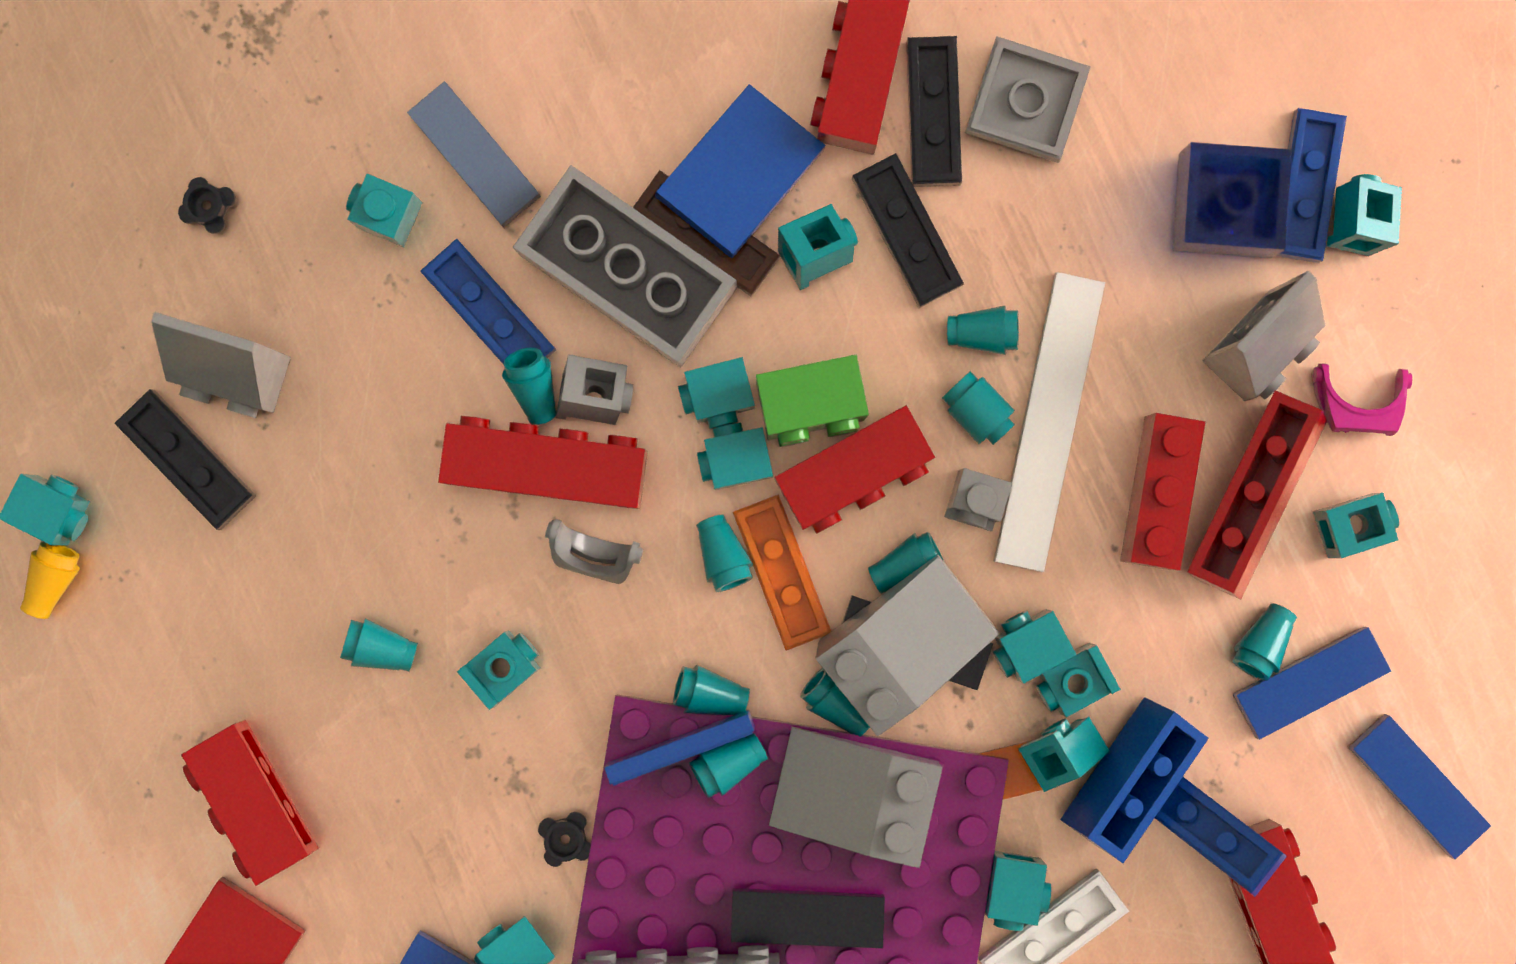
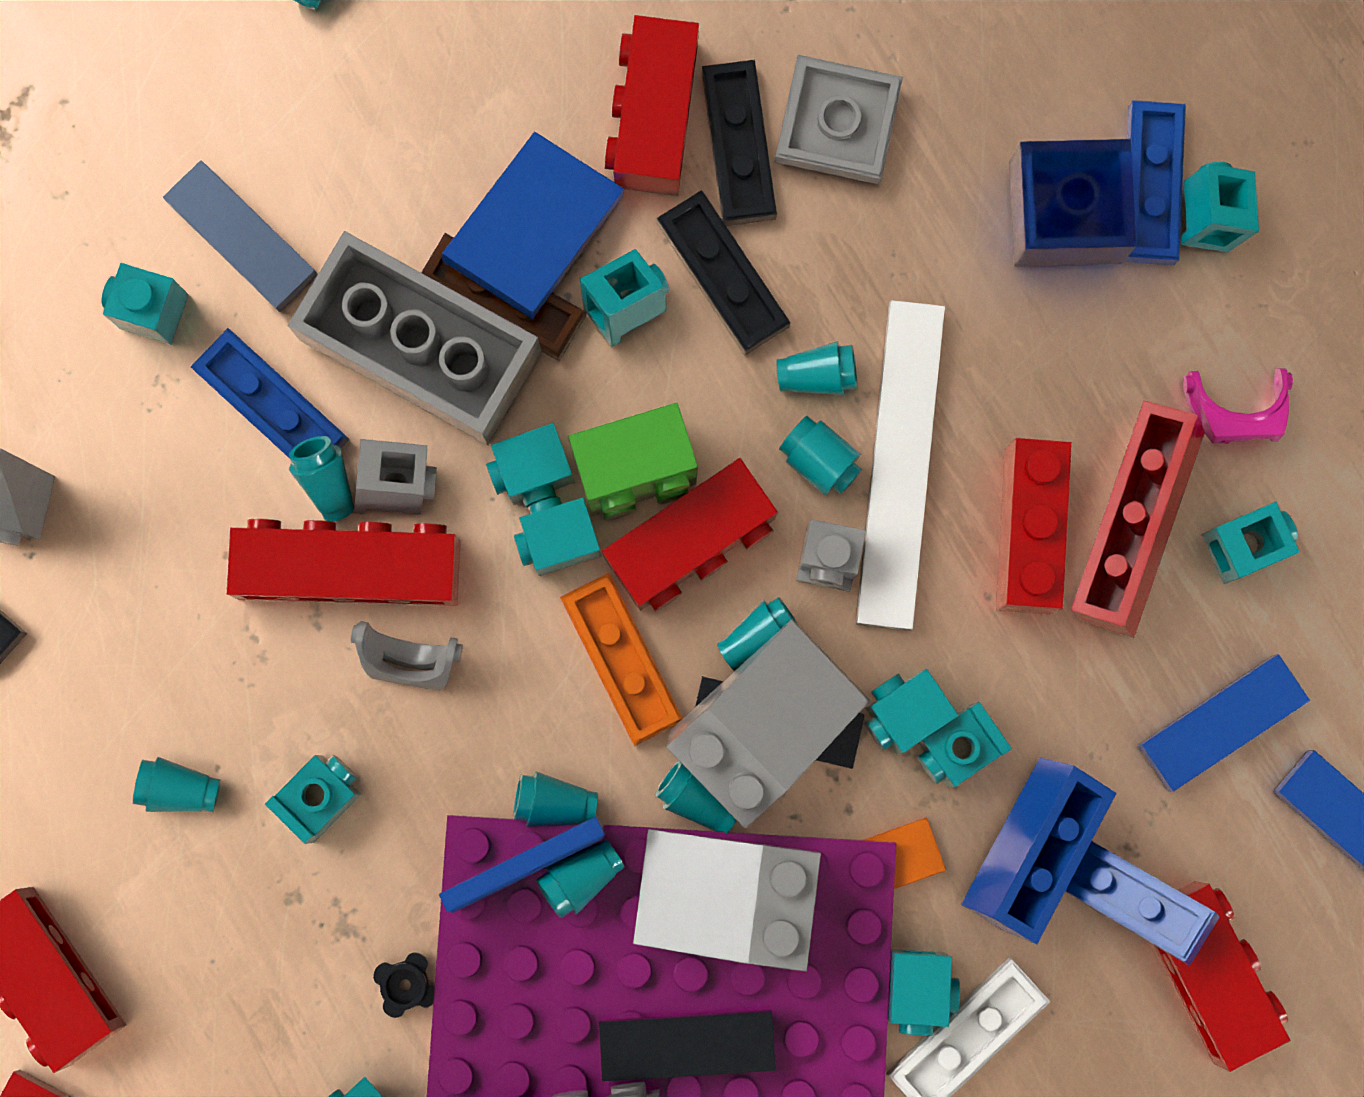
camera: 10 degrees left, 5 degrees down
teal cone [696,515,753,592] -> none
teal brick [1018,717,1110,792] -> none
light grey slope [1202,271,1325,401] -> none
teal cone [1232,603,1297,681] -> none

